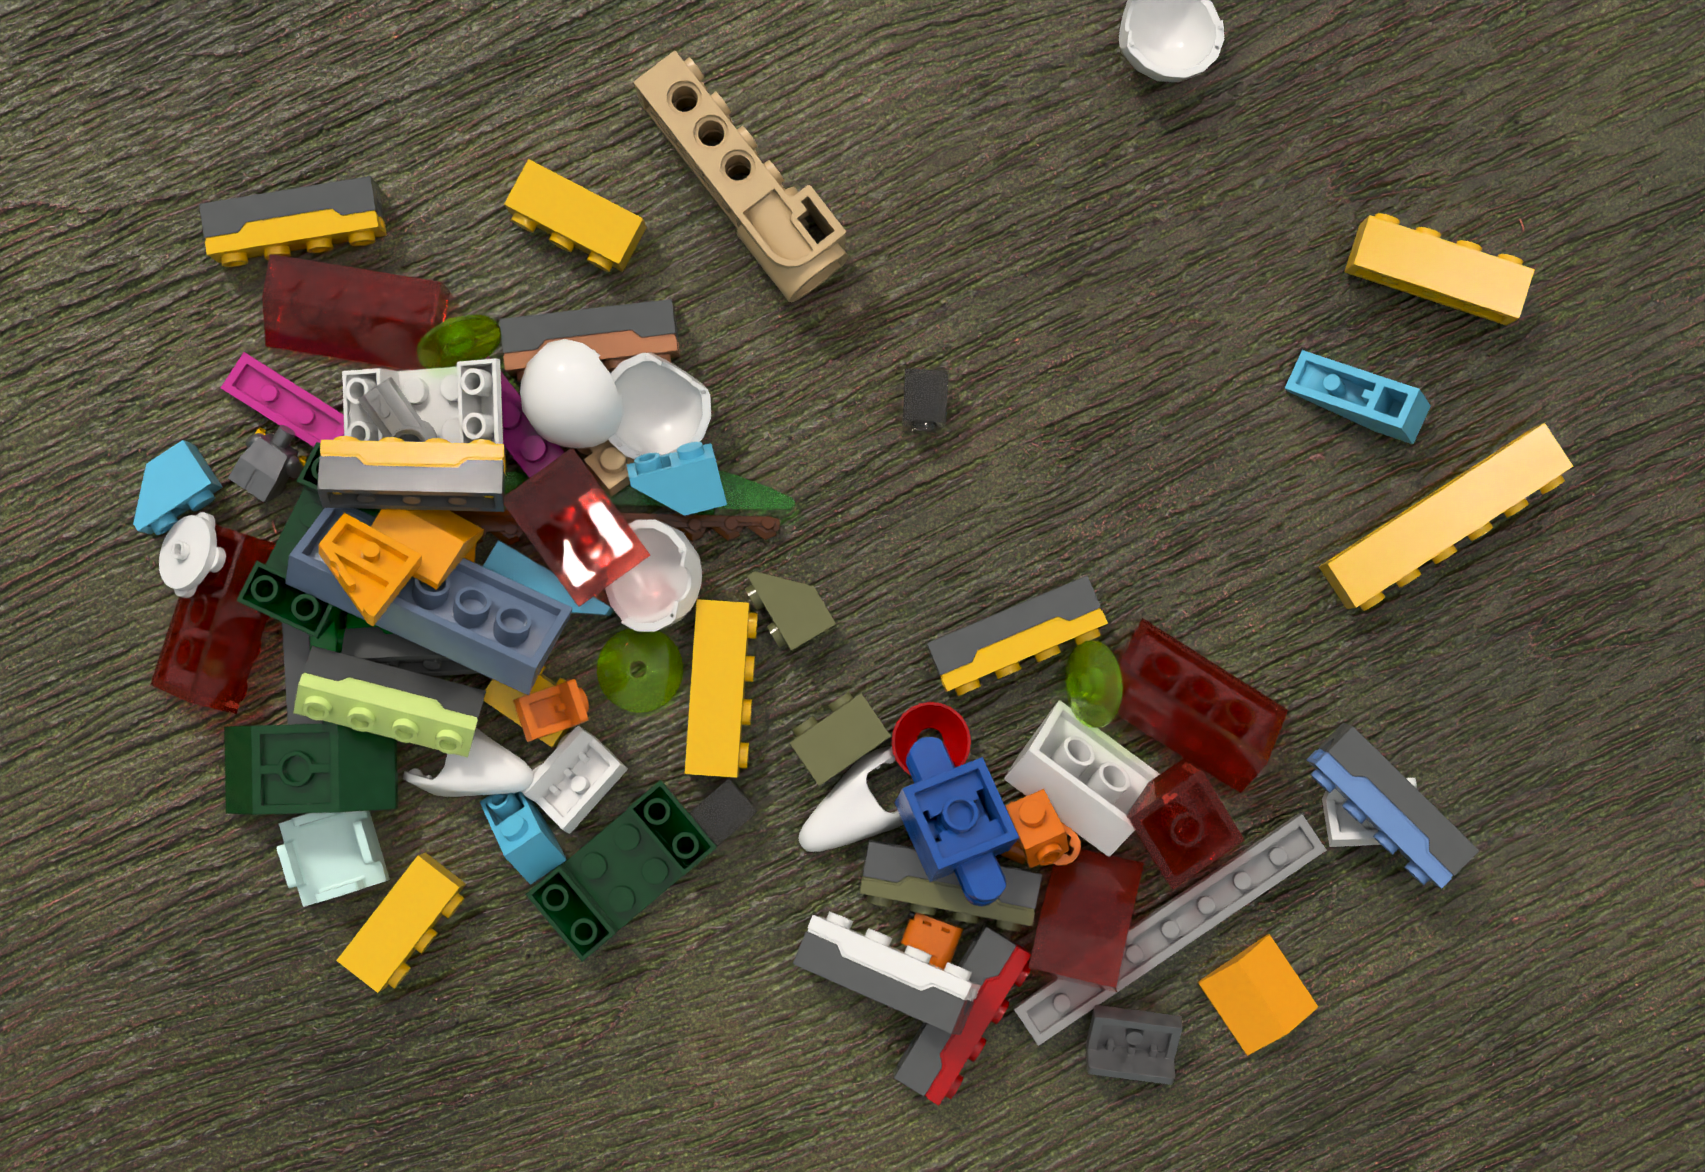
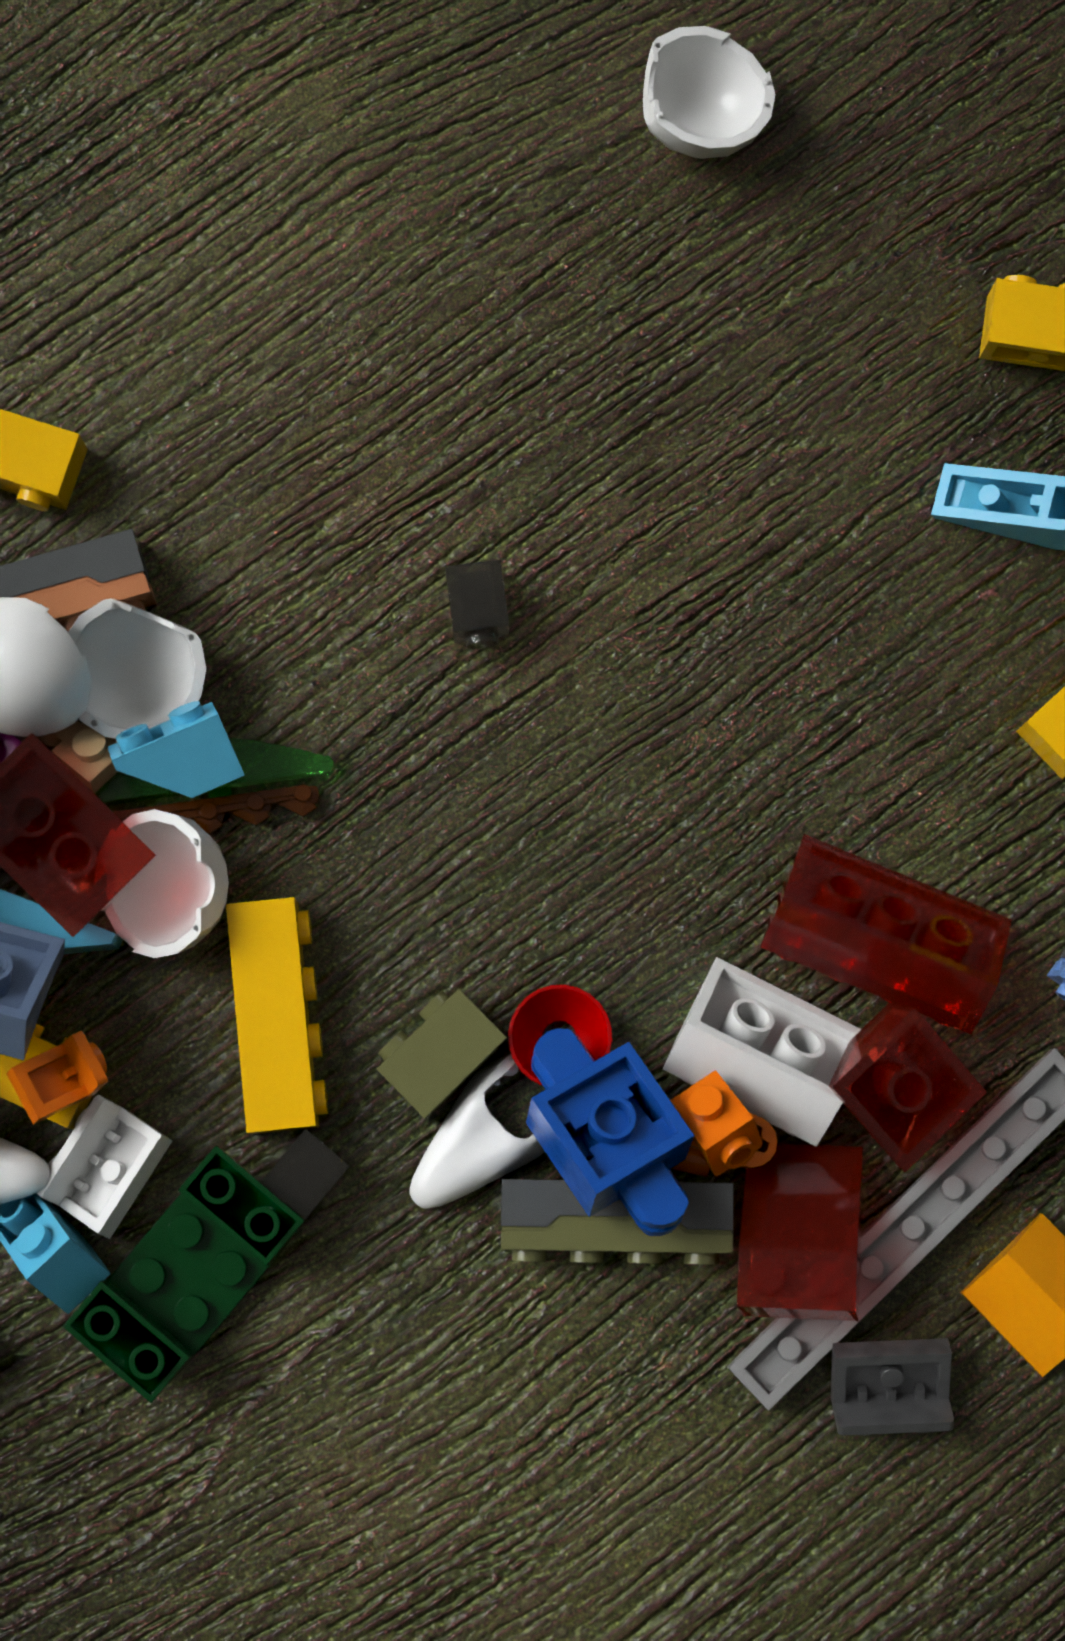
camera: 10 degrees left, 5 degrees down
clear neon green dish [597,628,683,713] -> none
tan brick [633,50,849,303] -> none
olive slope [745,571,836,651] -> none
piece [793,911,981,1035] -> none
piece [893,923,1033,1106] -> none
orange piece [901,911,963,969] -> none
piece [925,575,1108,696] -> none
clear neon green dish [1065,640,1123,728] -> none

